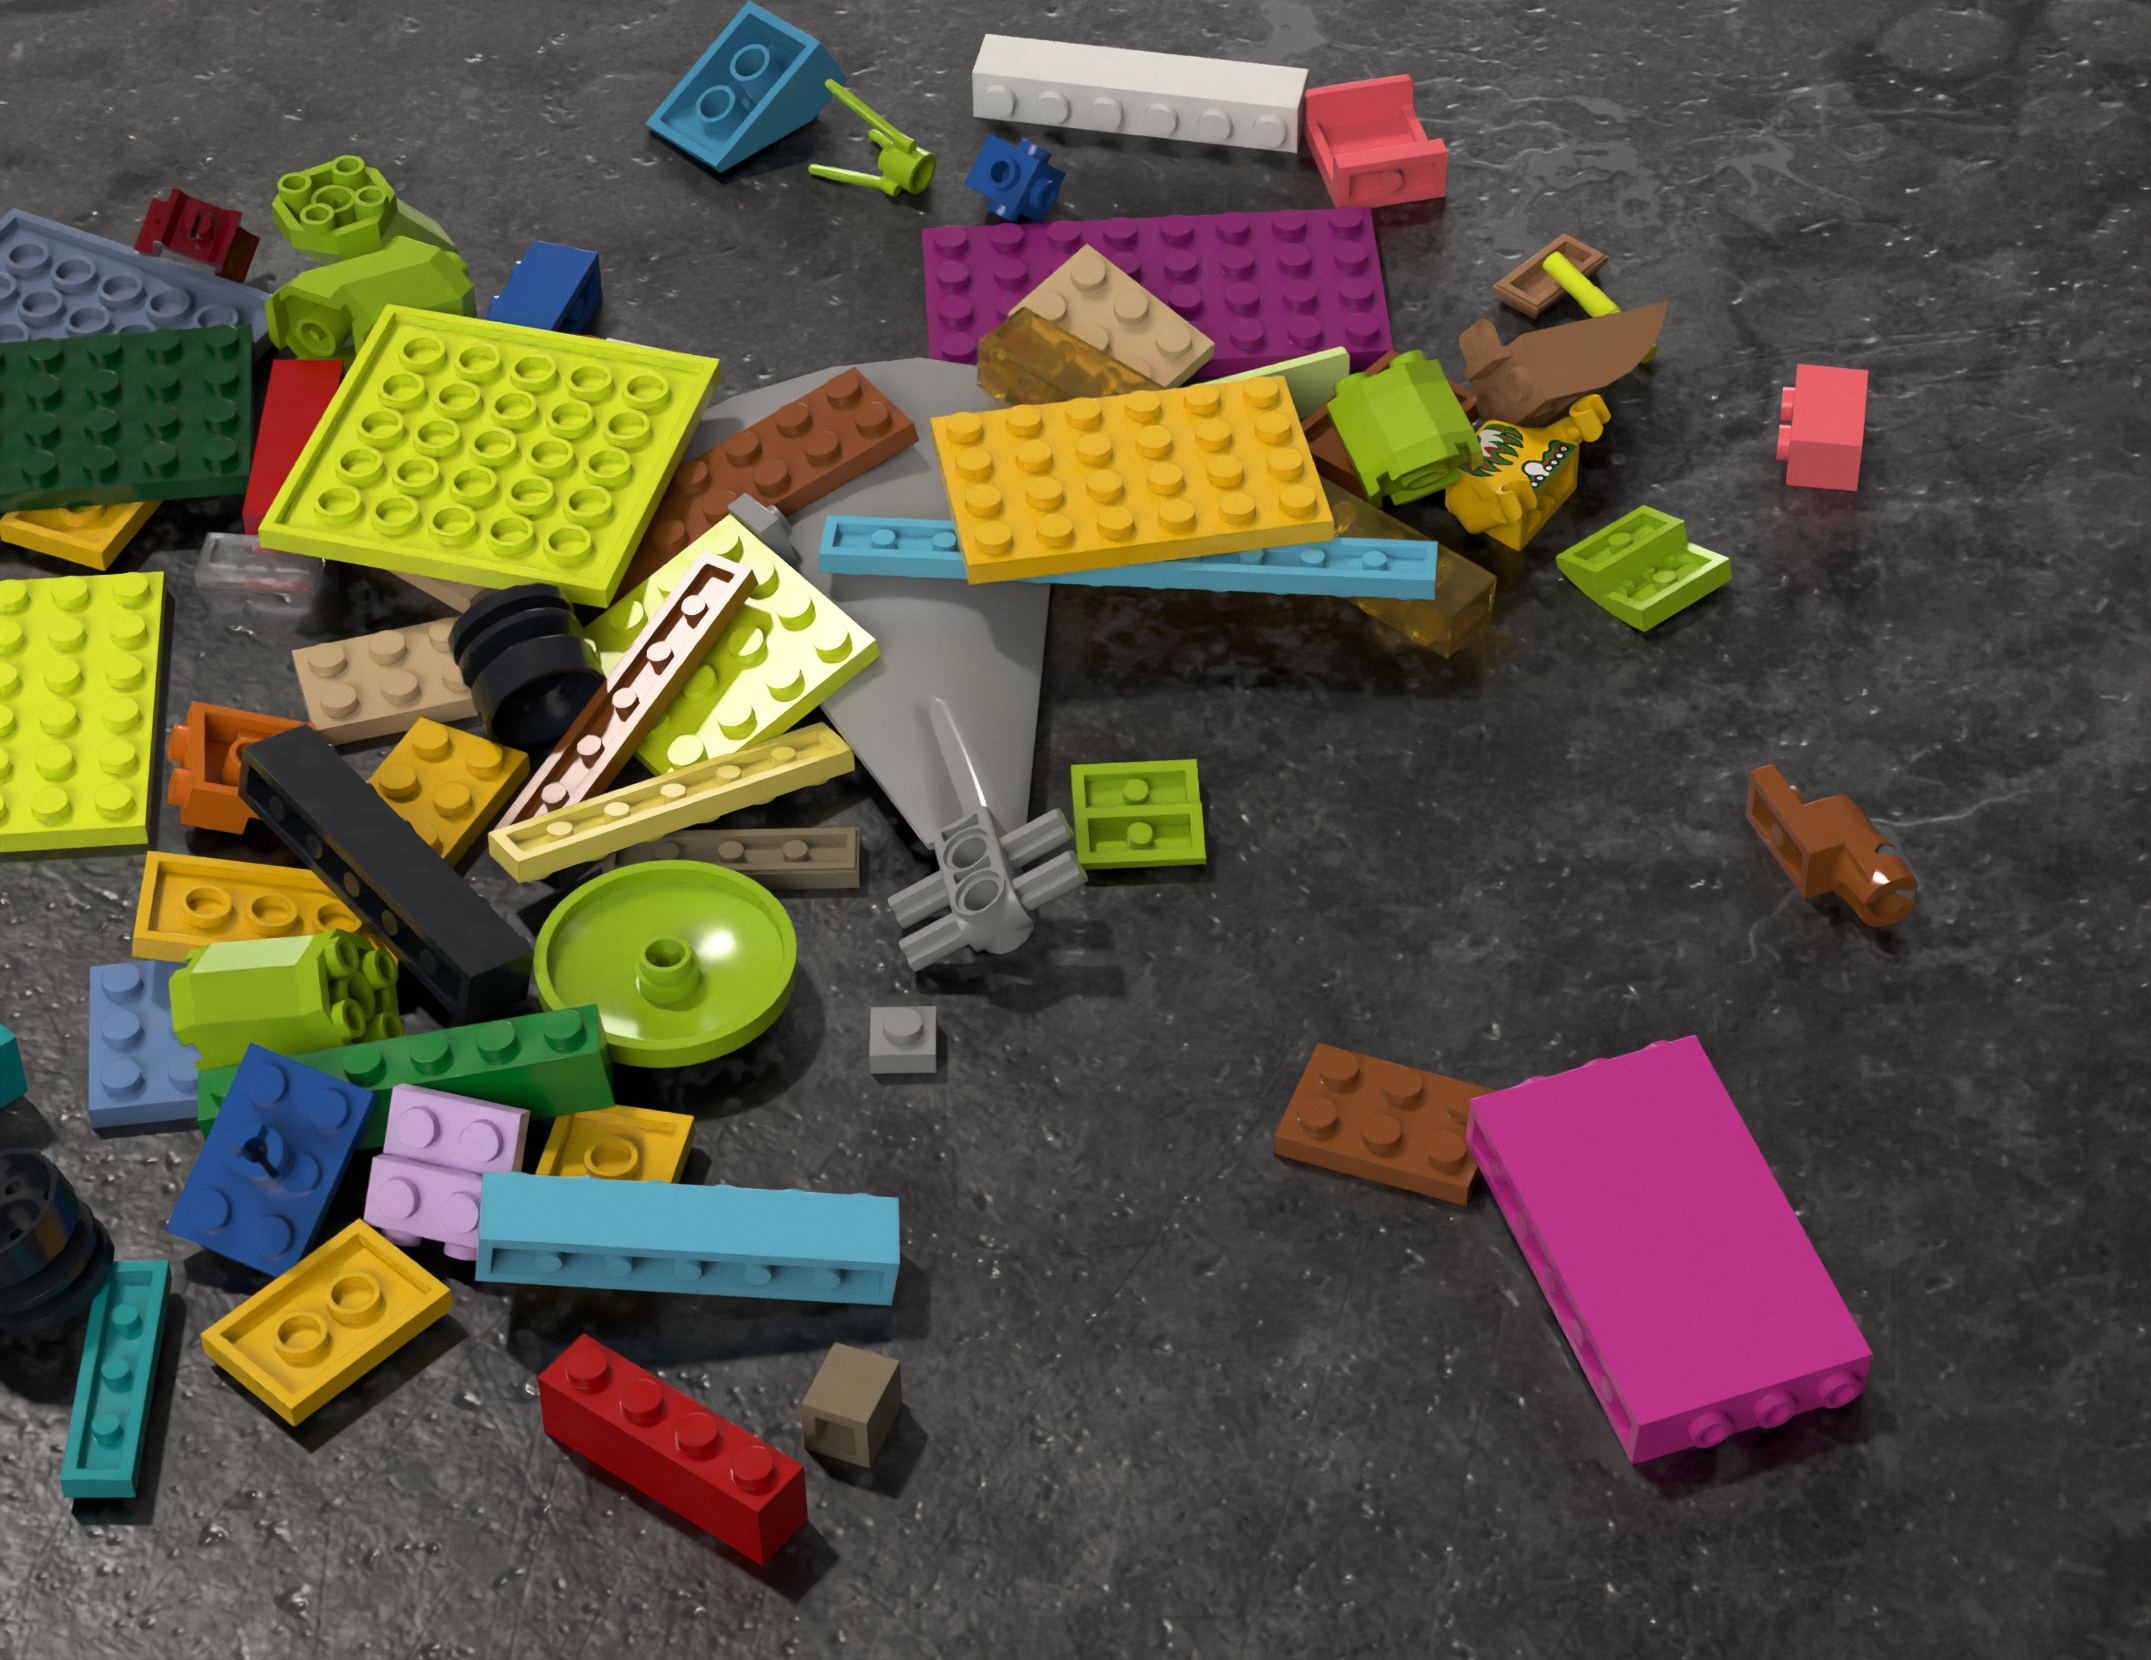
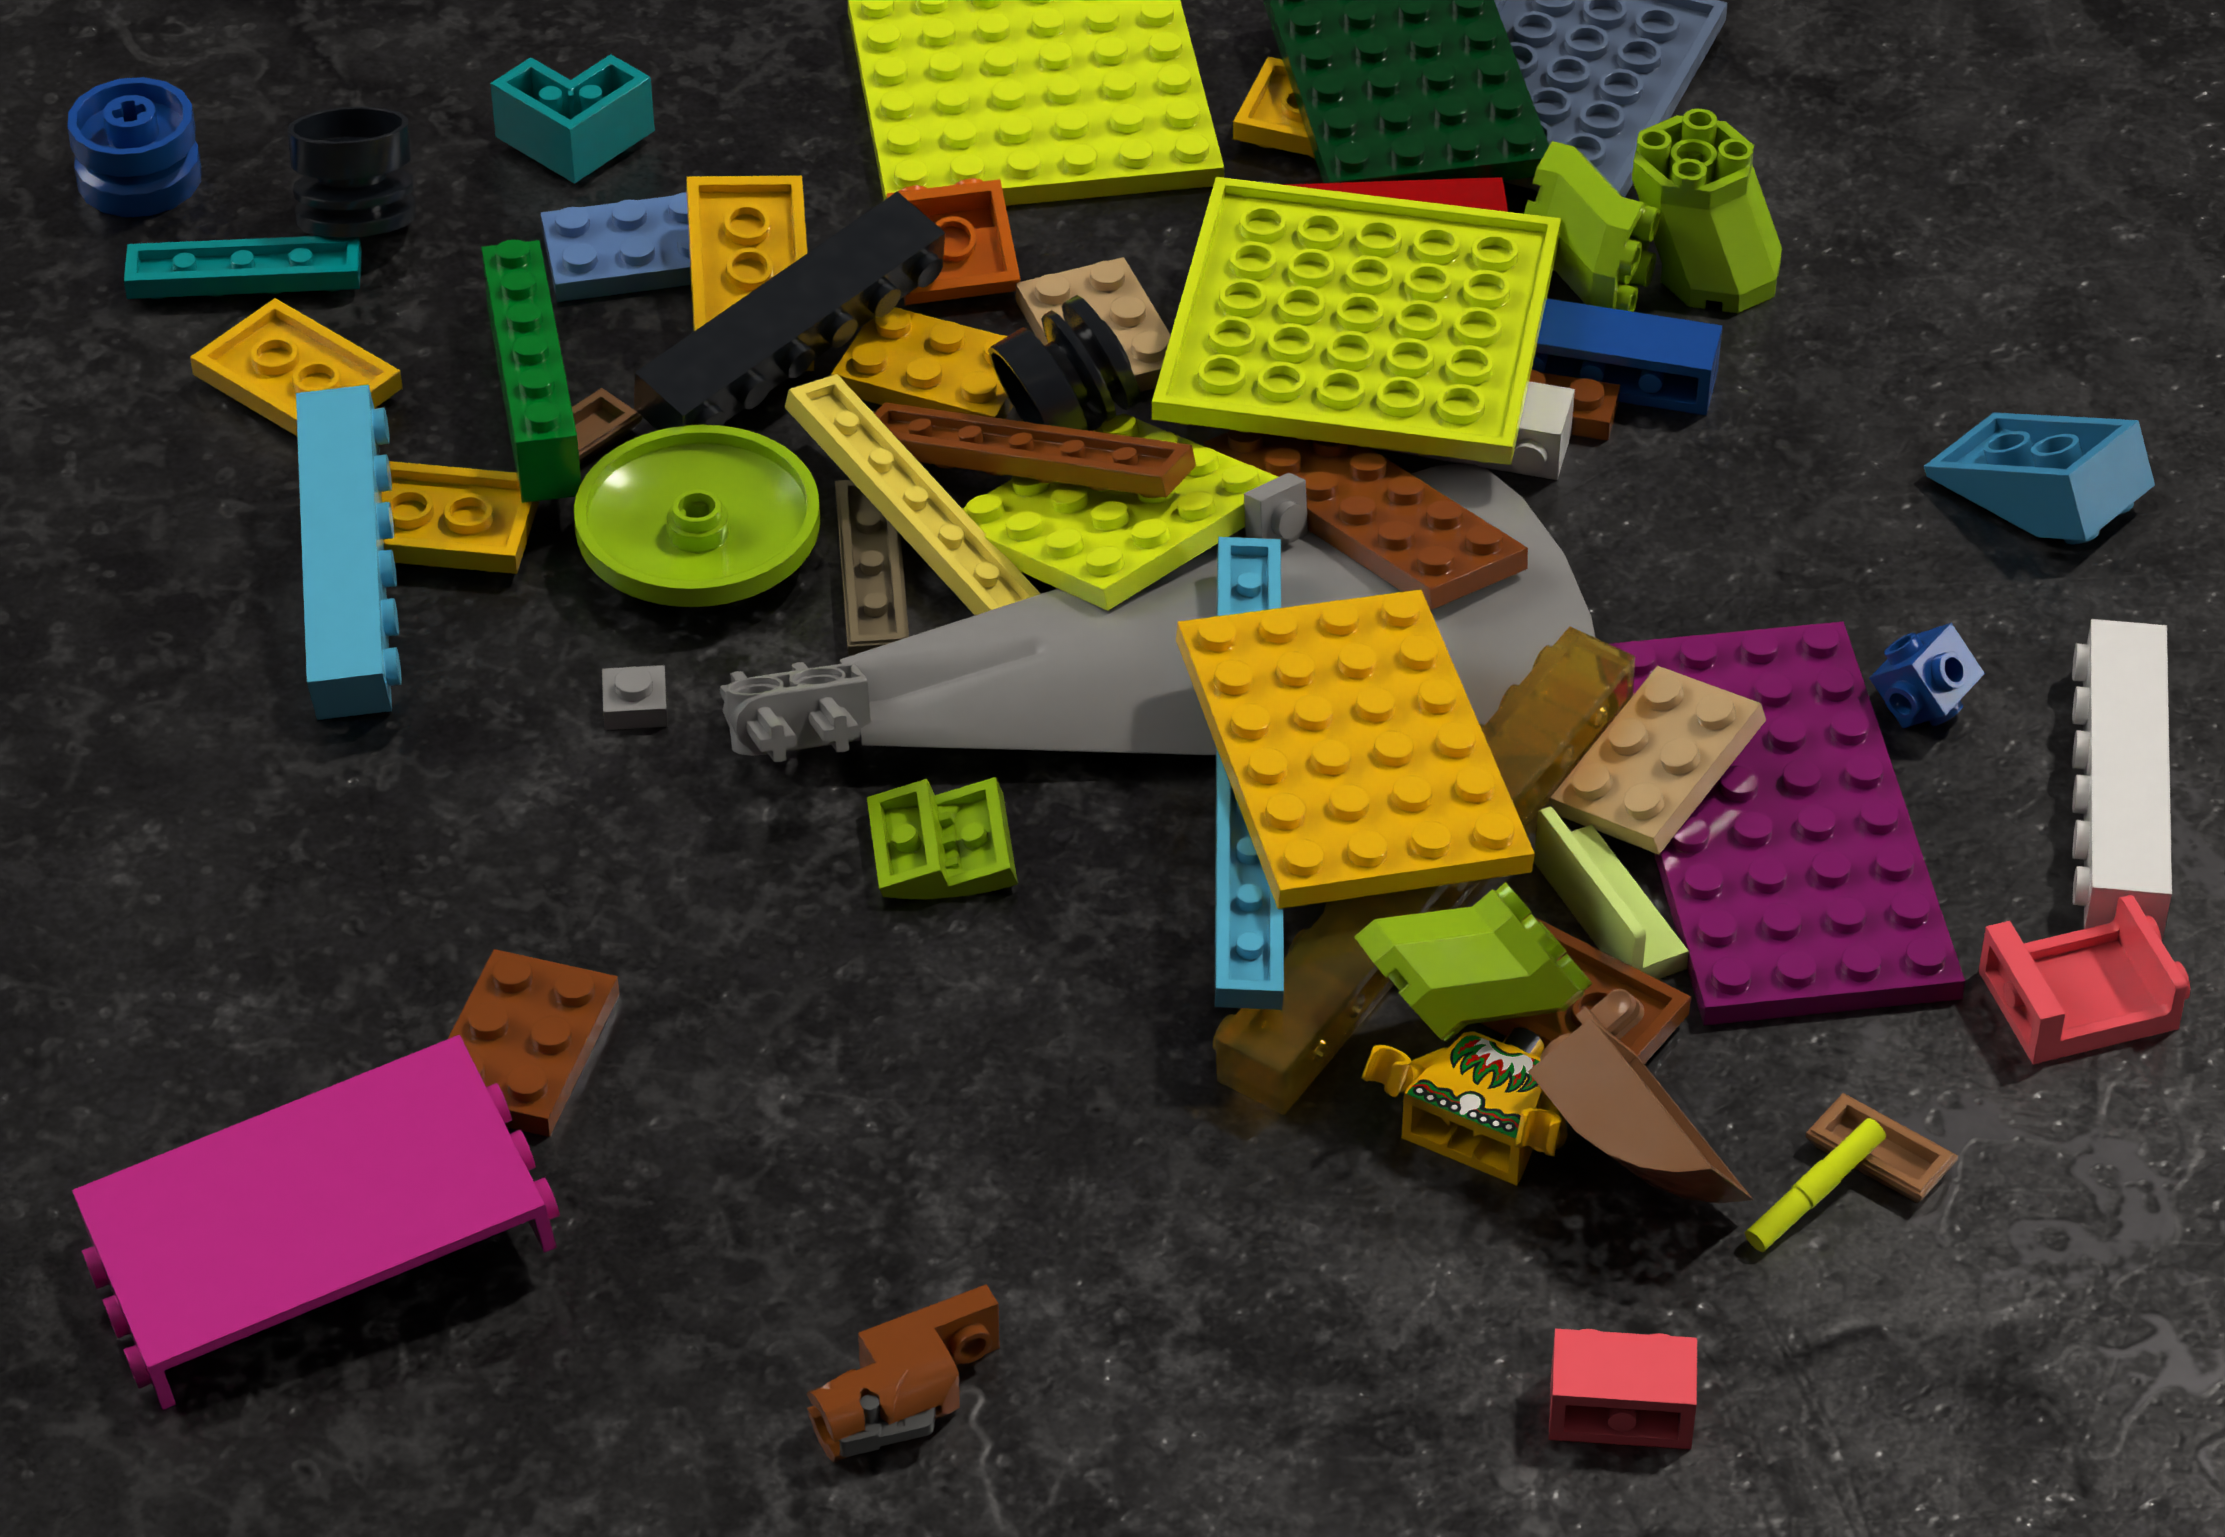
camera: 85 degrees right, 0 degrees up
dark red piece [133,187,260,285] -> none
blue plate [165,1042,379,1279] -> none
lime brick [169,928,405,1071] -> none
lavender plate [363,1083,530,1261] -> none
red brick [537,1333,808,1566] -> none
dark tan brick [801,1342,902,1469] -> none
lime plant [808,79,937,197] -> none
lime slope [1556,505,1733,632] -> none

